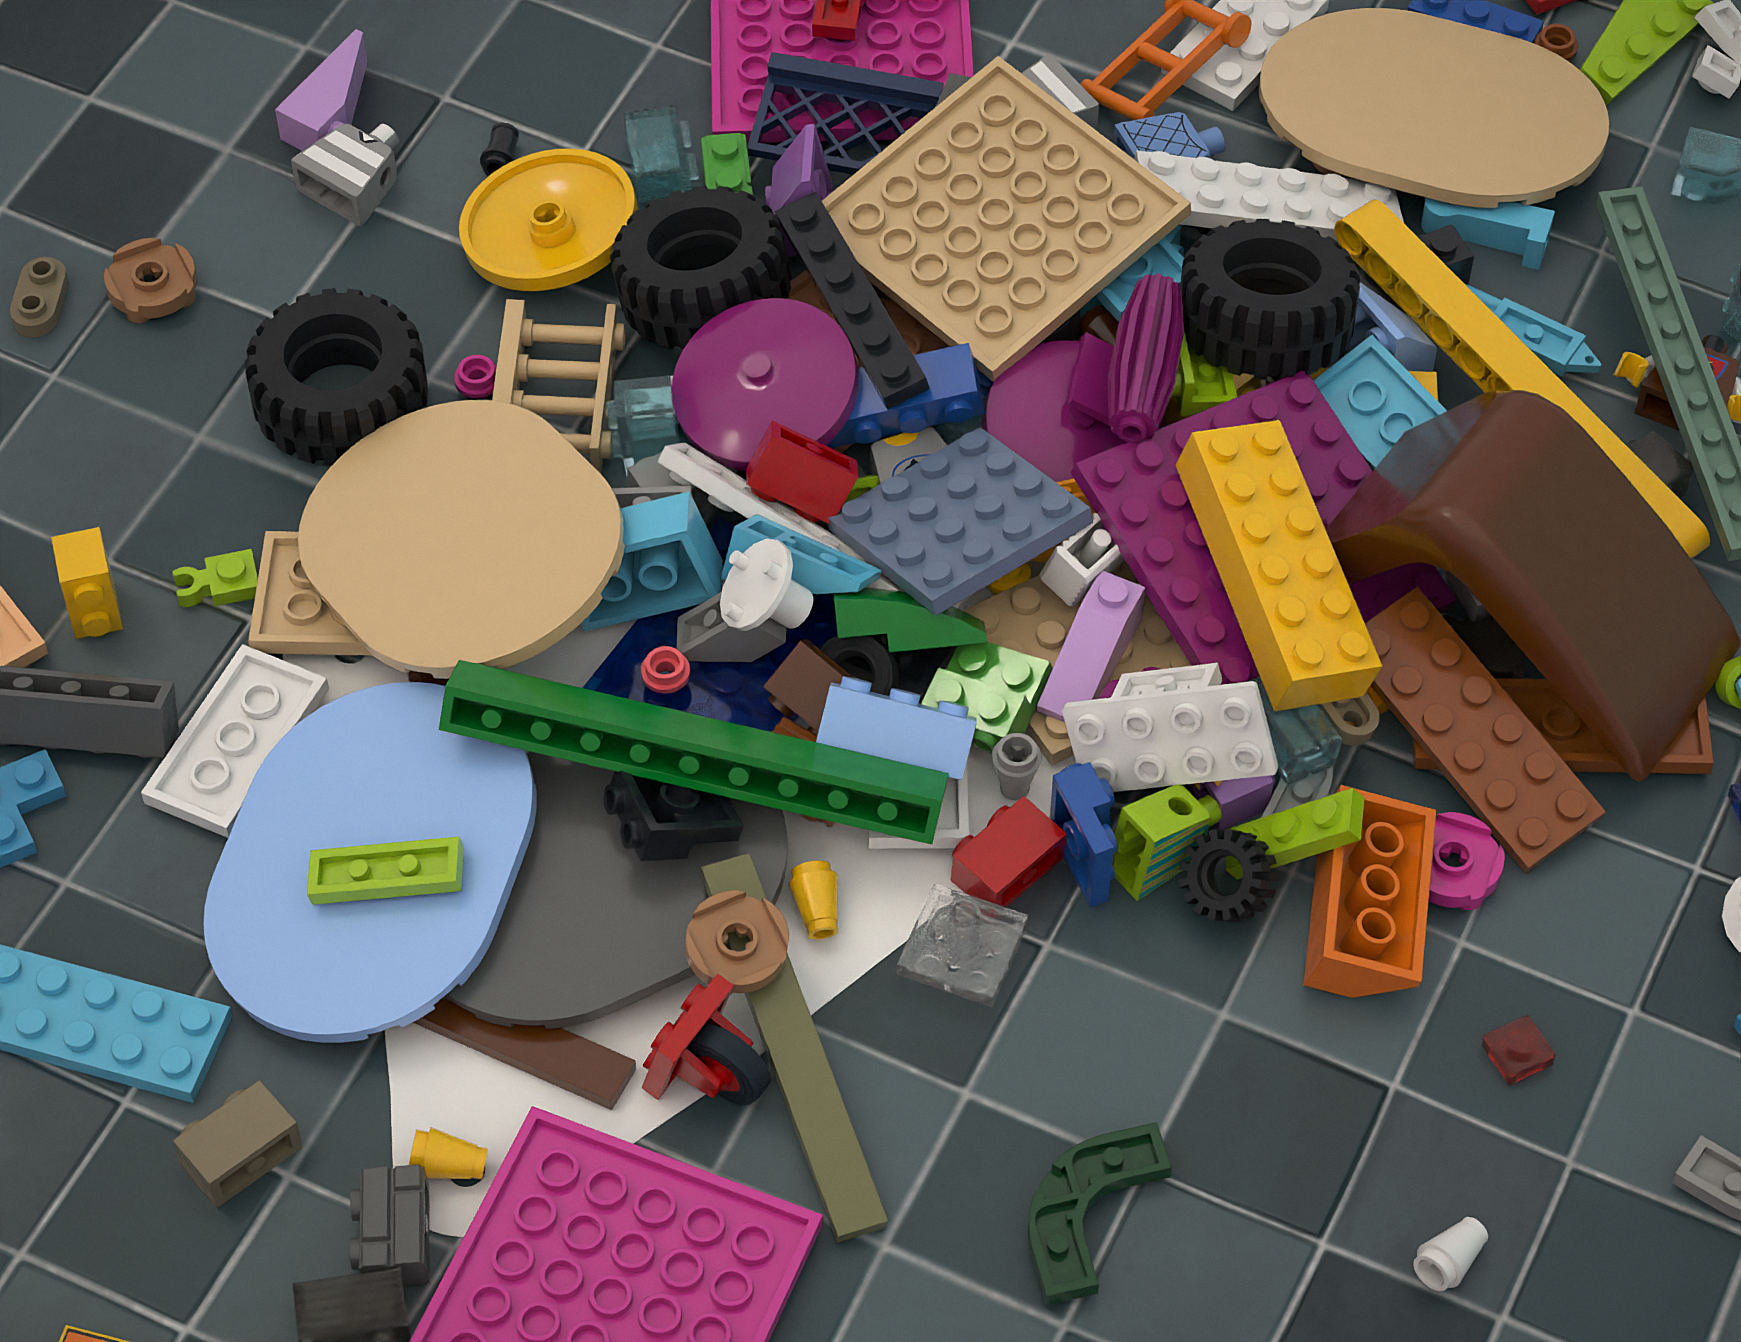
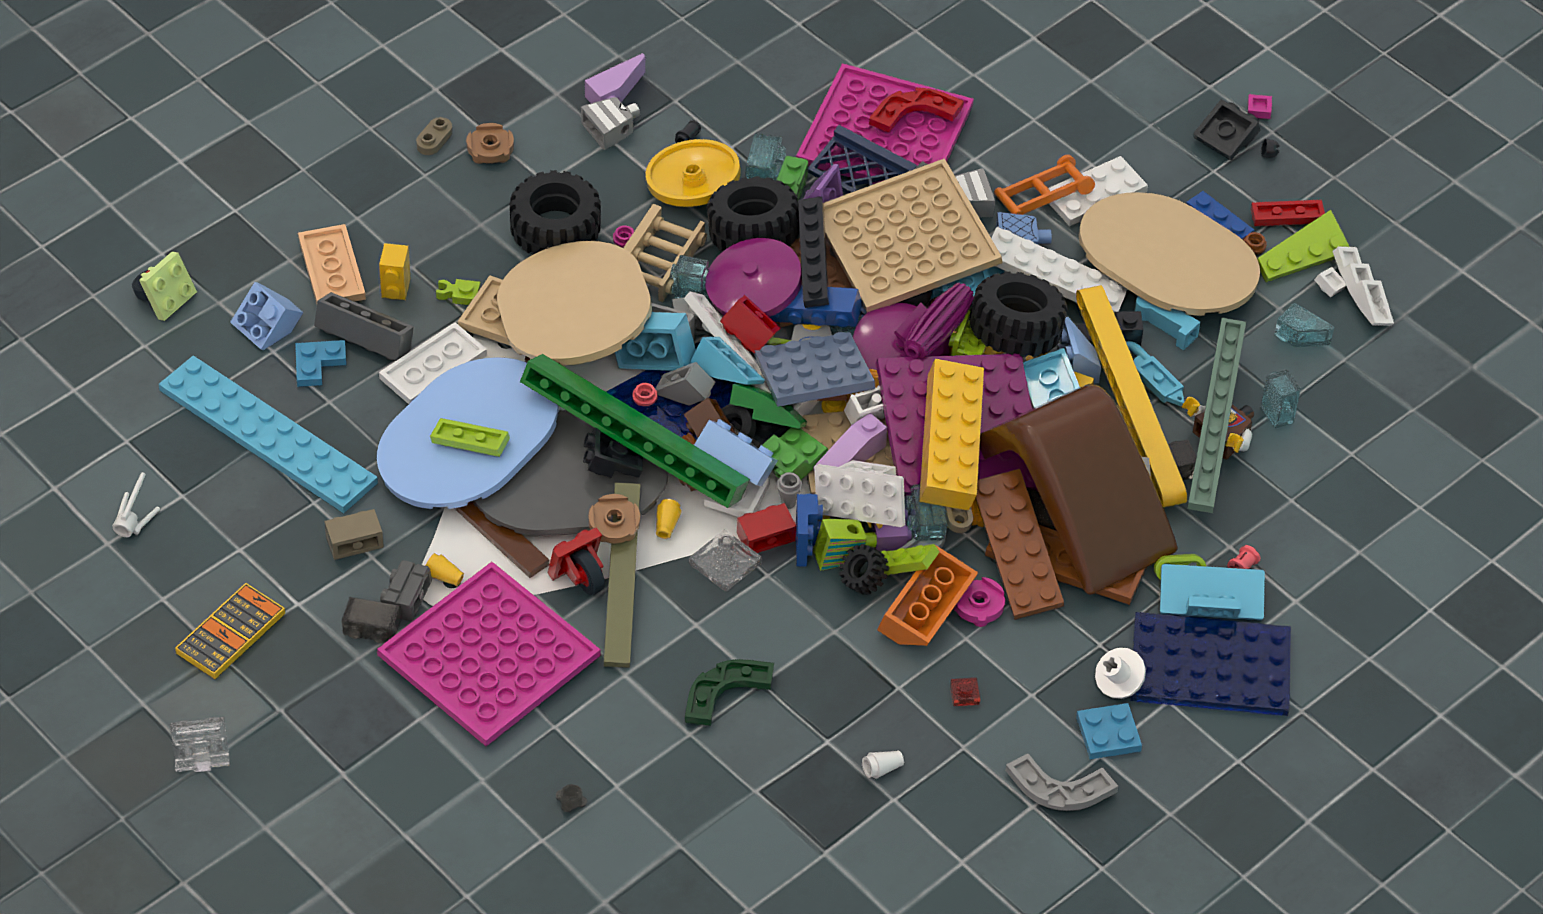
camera: 20 degrees right, 5 degrees down
white piece [720,539,813,631] -> none

